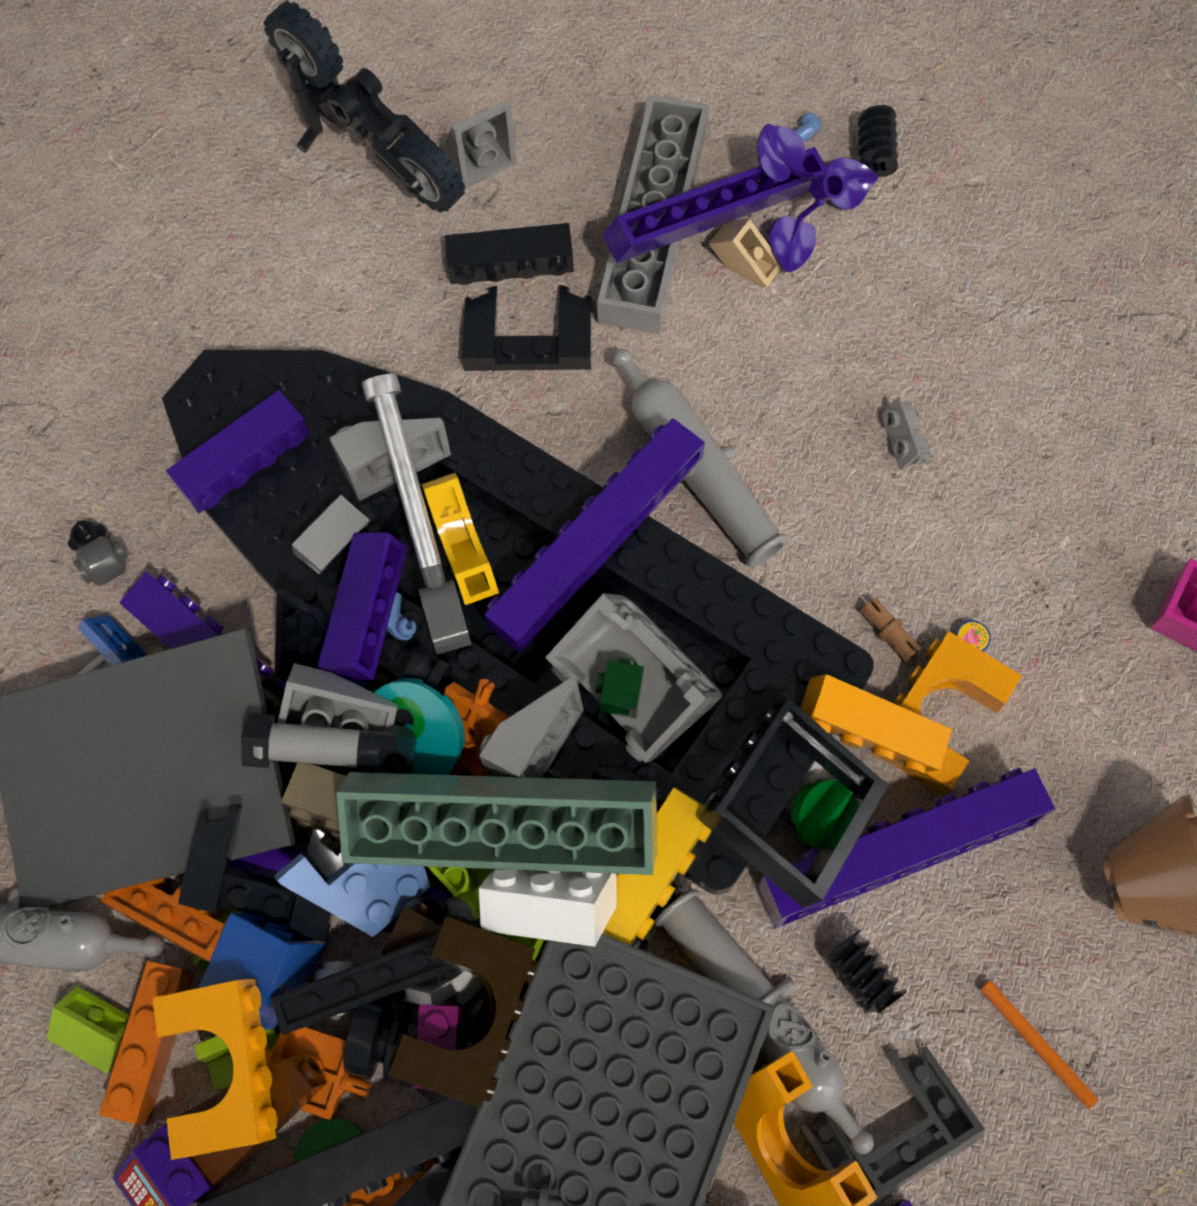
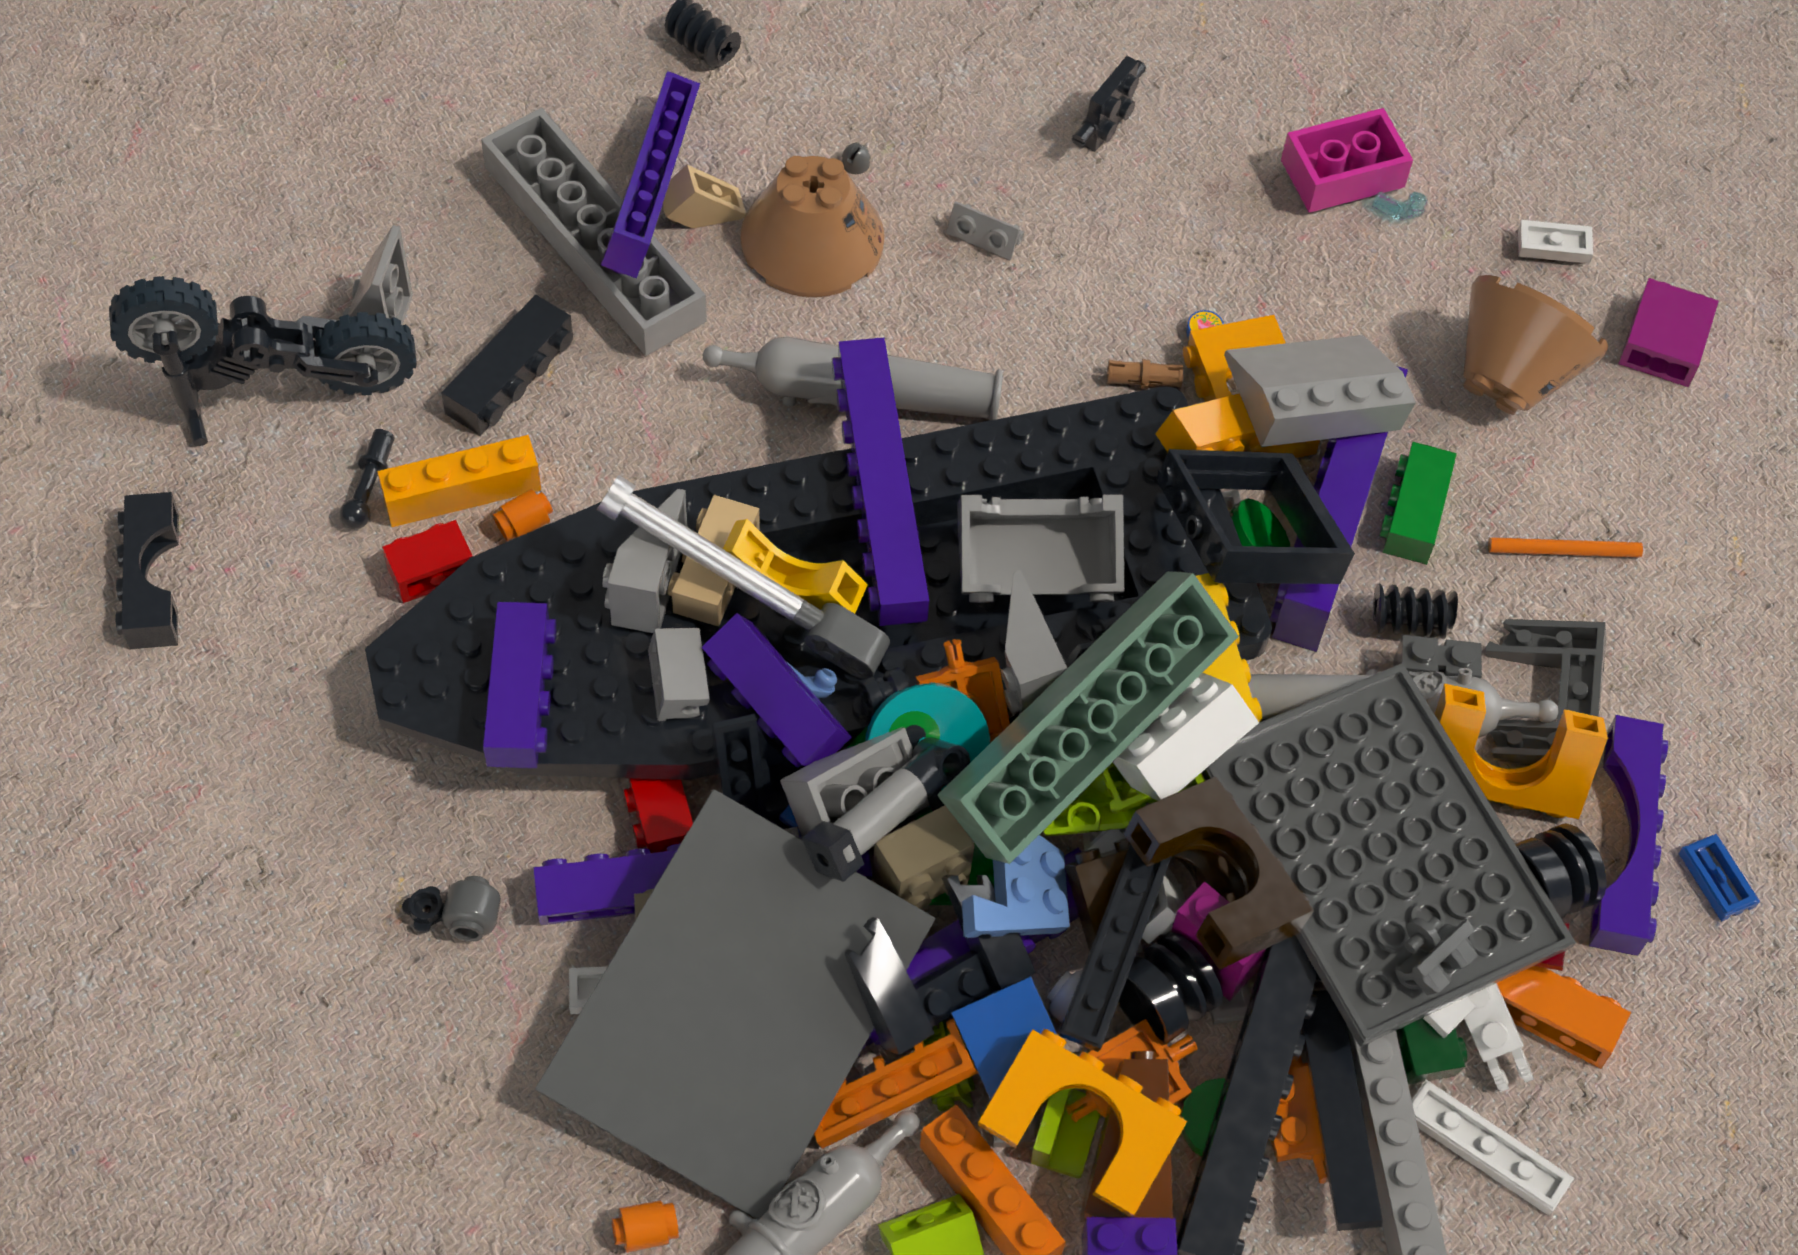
camera: 55 degrees left, 10 degrees down
blue tile [78,614,147,665] -> none
black wedge [462,285,591,371] -> none
dark green brick [595,658,644,718] -> none
dark purple plant [757,124,879,273] -> none
medium blue arm [794,113,821,142] -> none
none -> black arch [115,492,179,650]
none -> black pin [339,429,395,529]
none -> light orange brick [377,434,541,527]
none -> red brick [382,520,473,604]
none -> orange brick [492,489,553,541]
none -> red brick [623,778,693,853]
none -> tan brick [668,495,760,627]
none -> medium nougat cone [741,156,884,297]
none -> dark grey hinge [842,143,870,174]
none -> black plate [1072,55,1146,152]
none -> light grey slope [1224,335,1416,447]
none -> green brick [1379,442,1457,565]
none -> dark grey piece [1393,635,1482,678]

